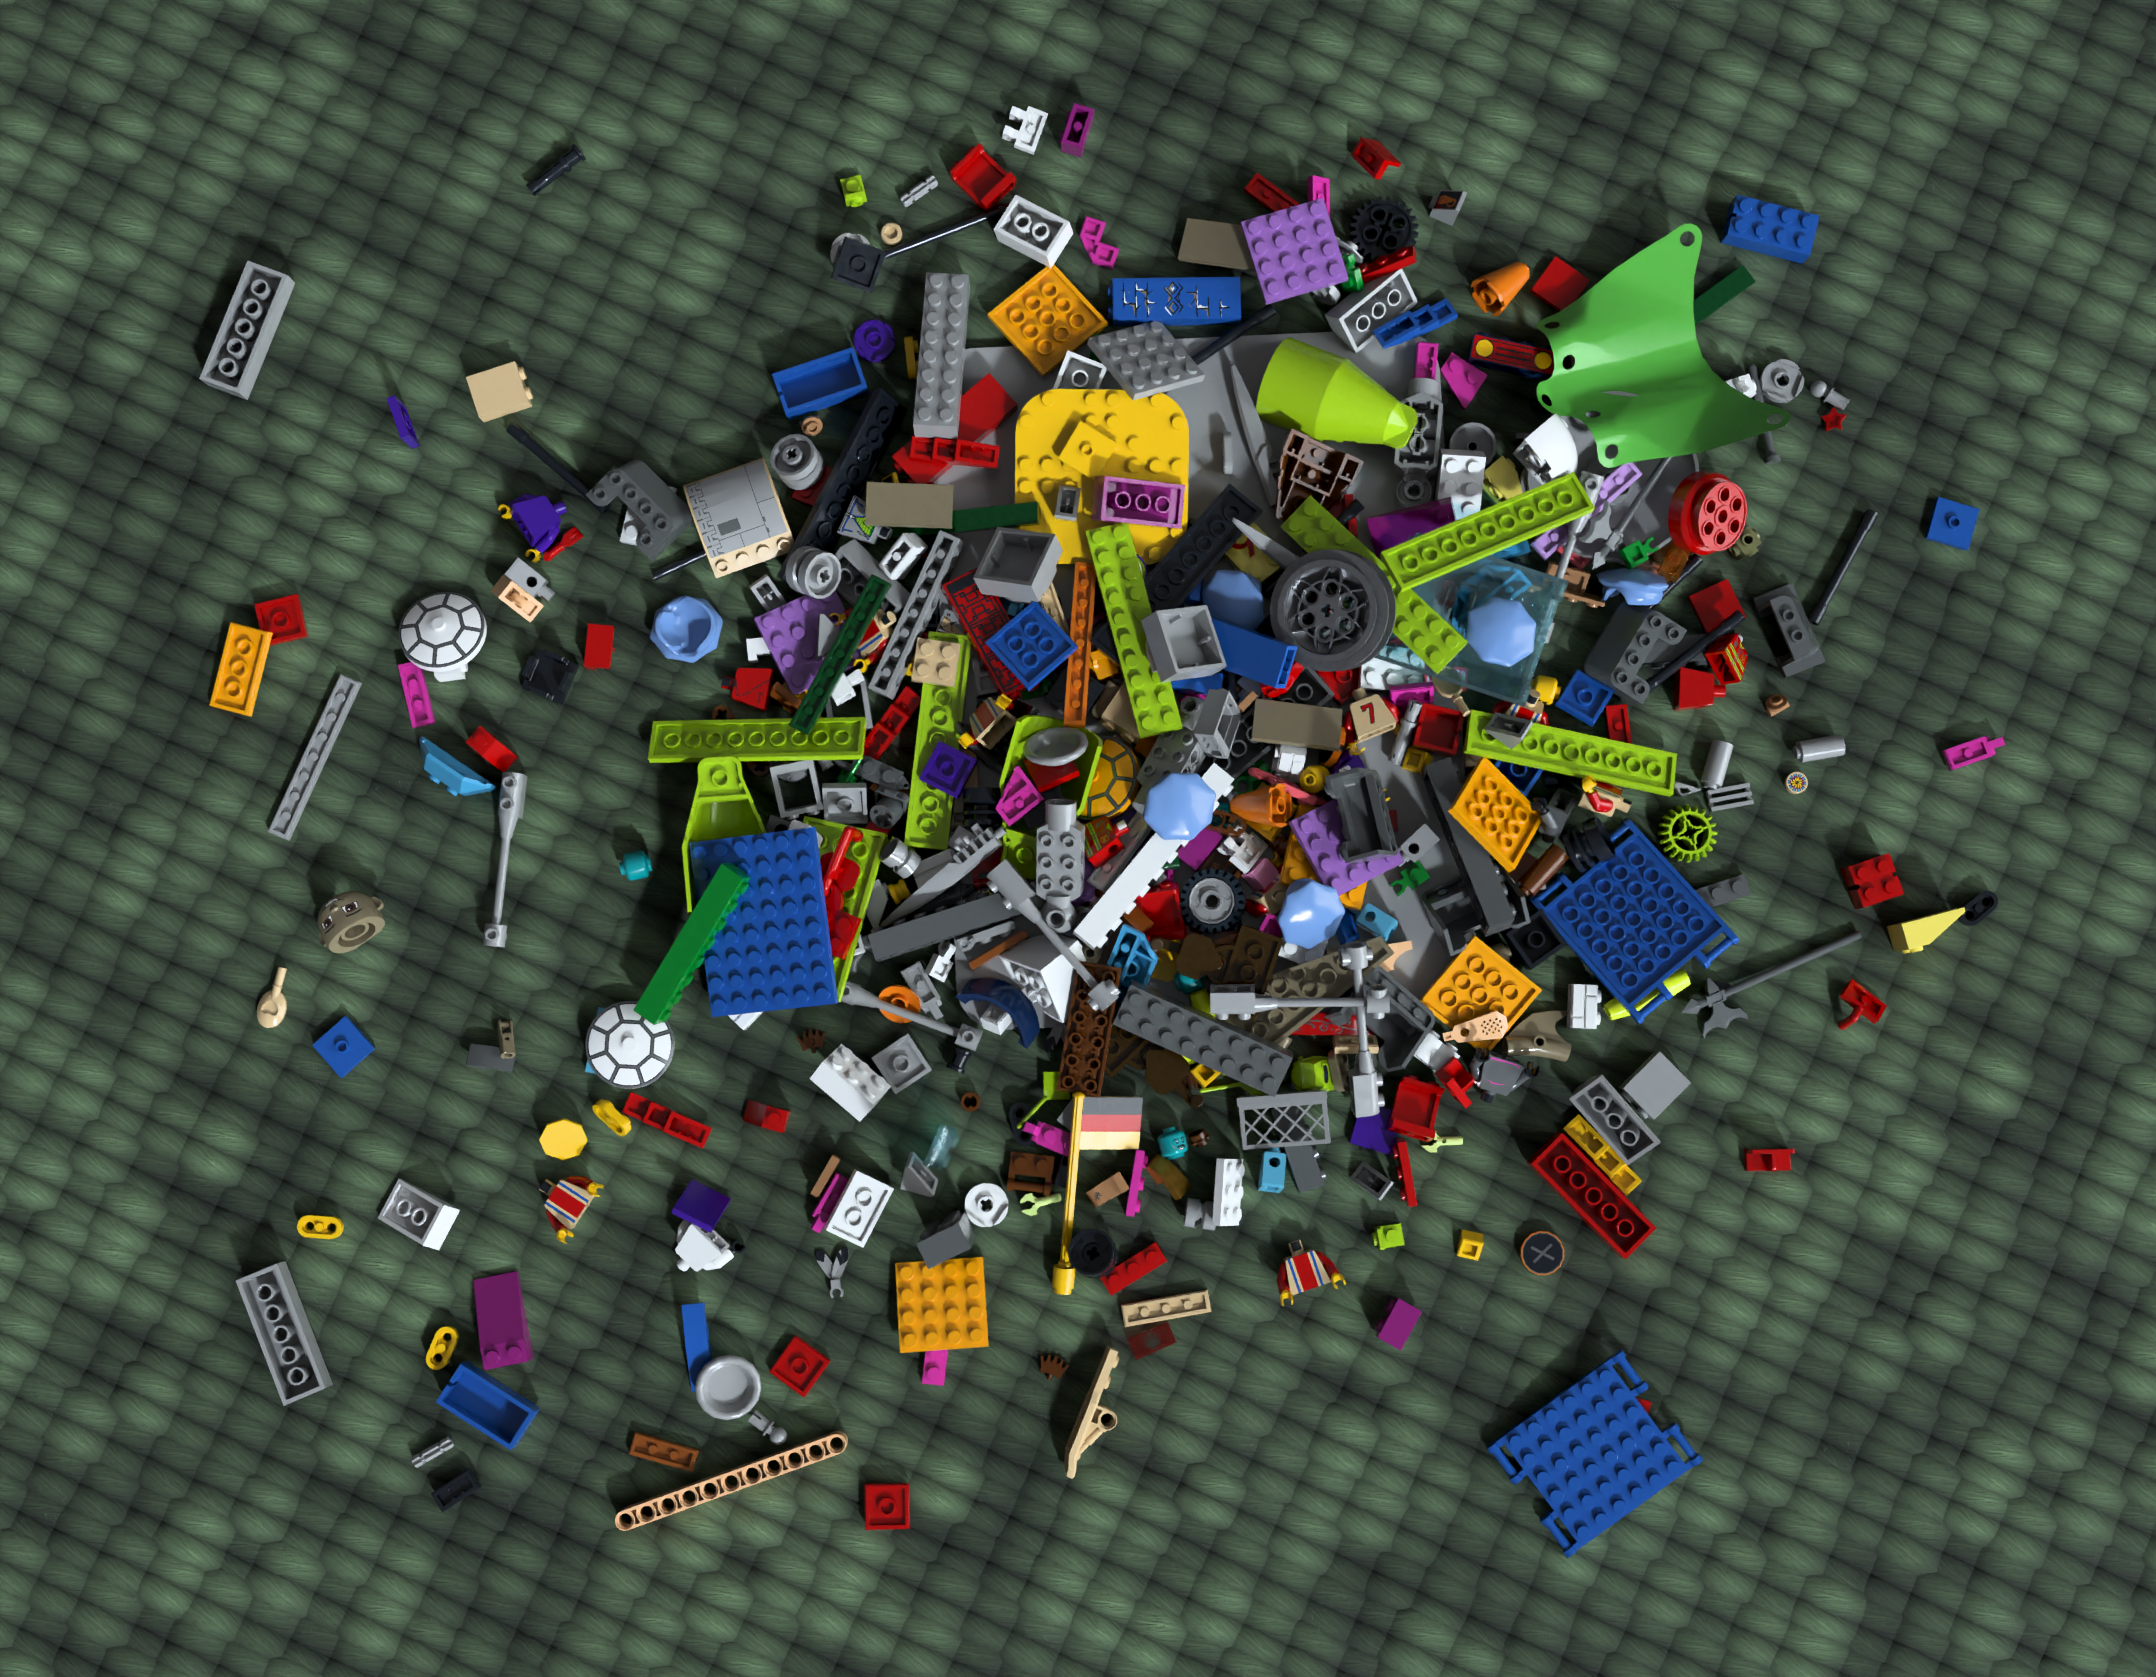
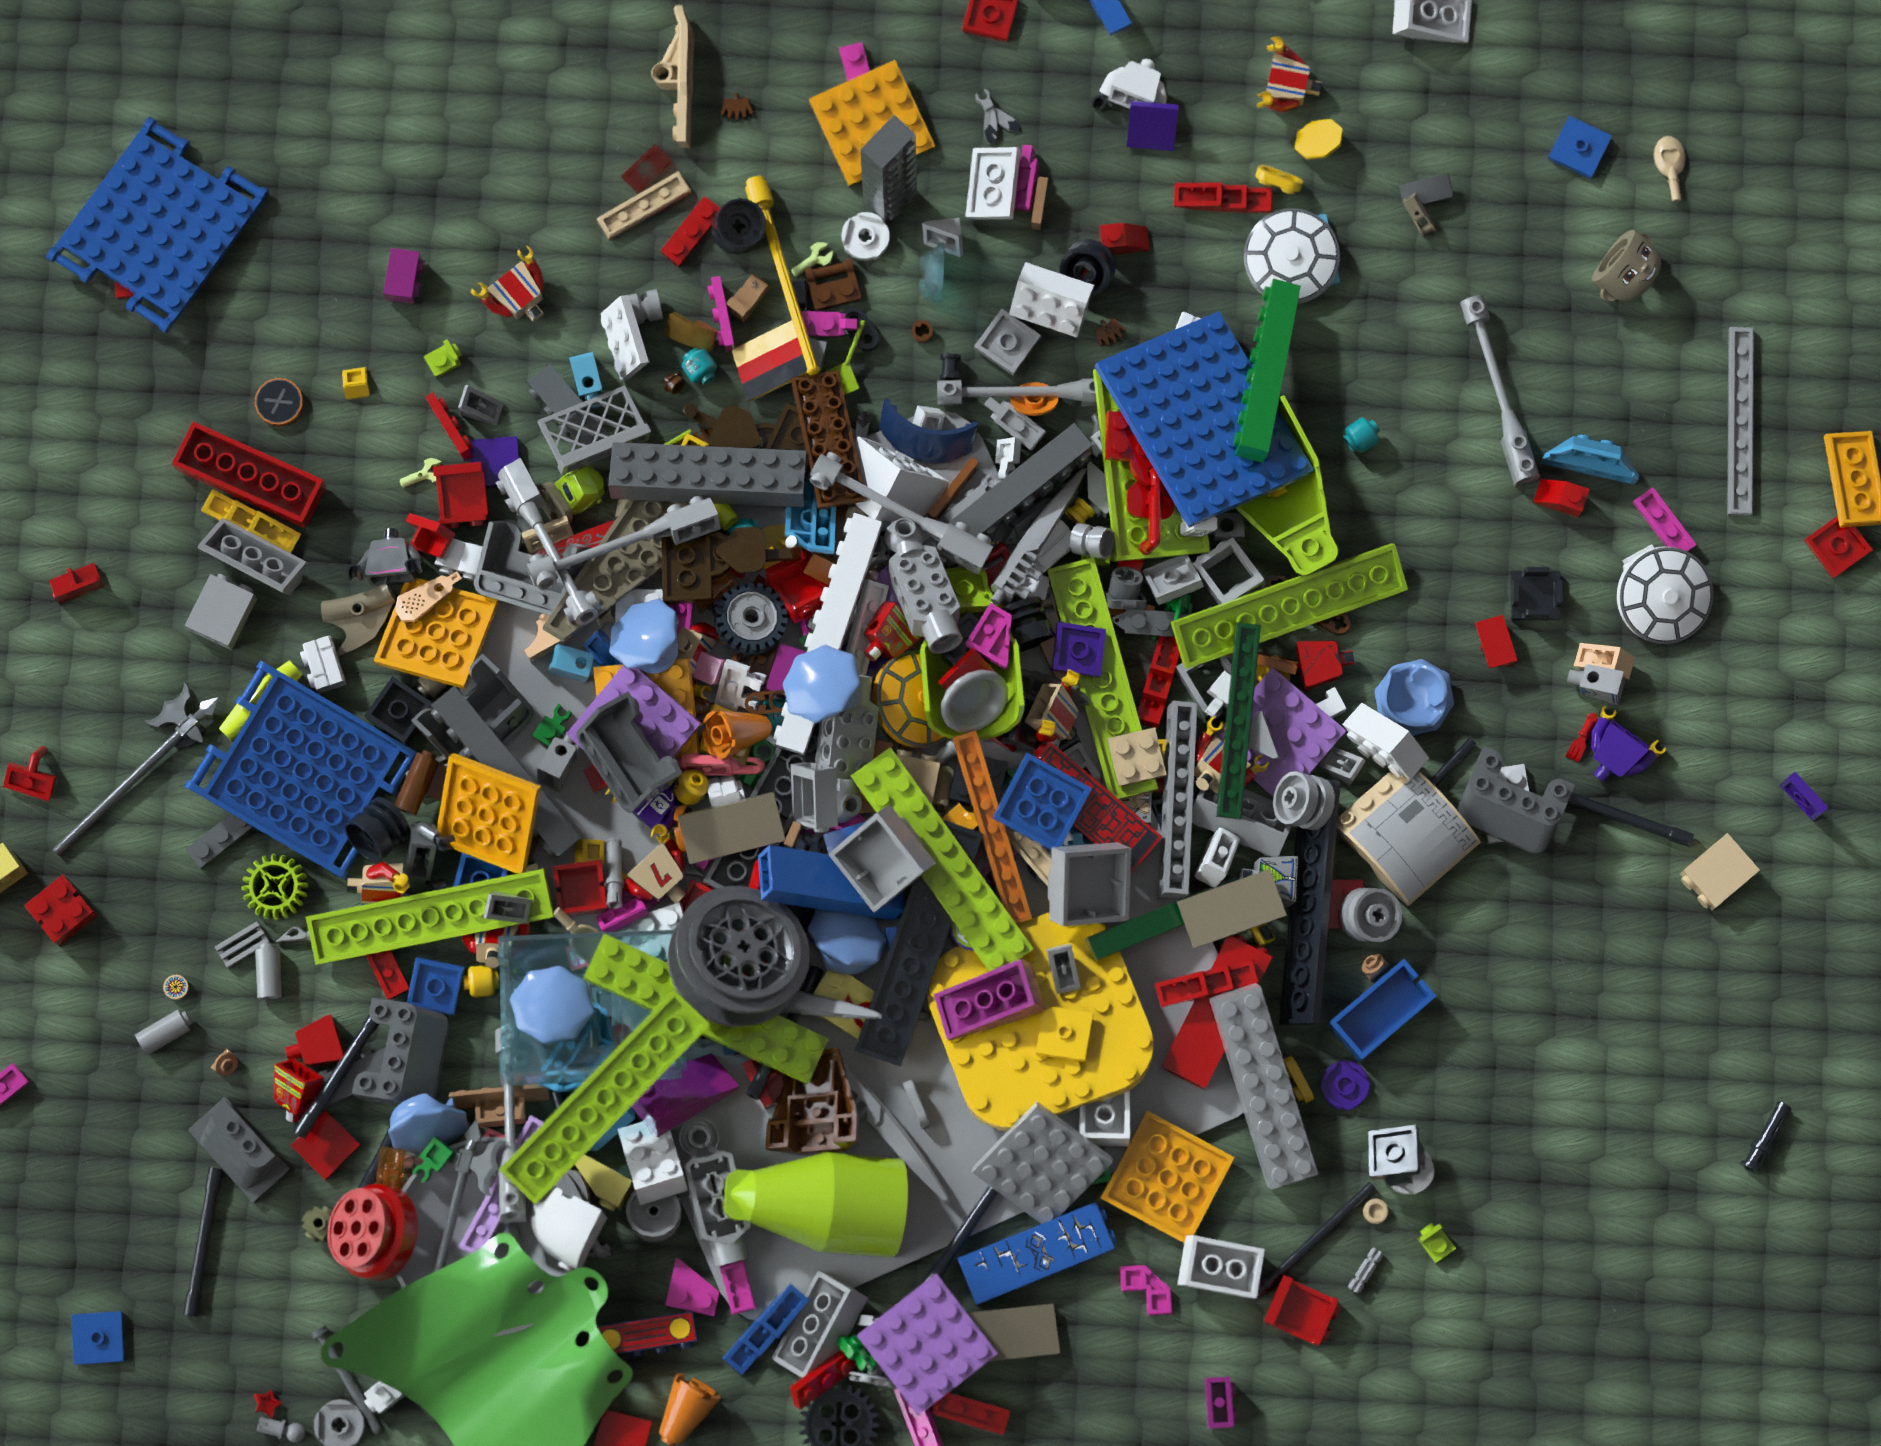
camera: 165 degrees right, 5 degrees down
white plate [1002,106,1048,155] -> none
none -> black wheel [1060,239,1116,296]
none -> white brick [1343,703,1429,780]

